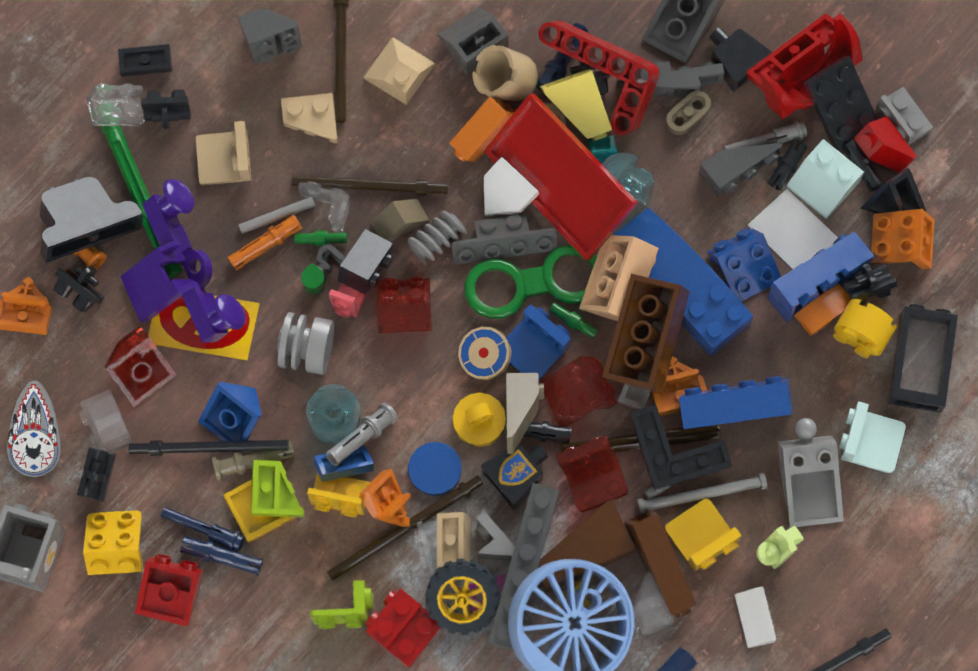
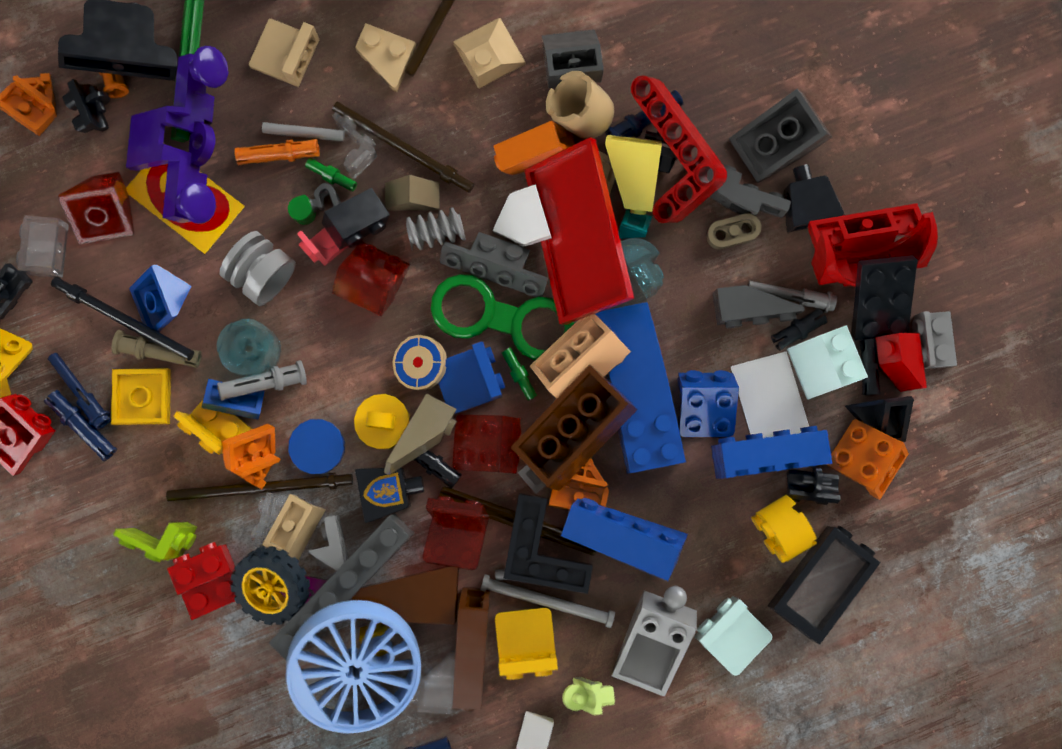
camera: 20 degrees right, 10 degrees up
lime wing [251,460,304,518] -> none
orange slope [794,284,851,336] -> none

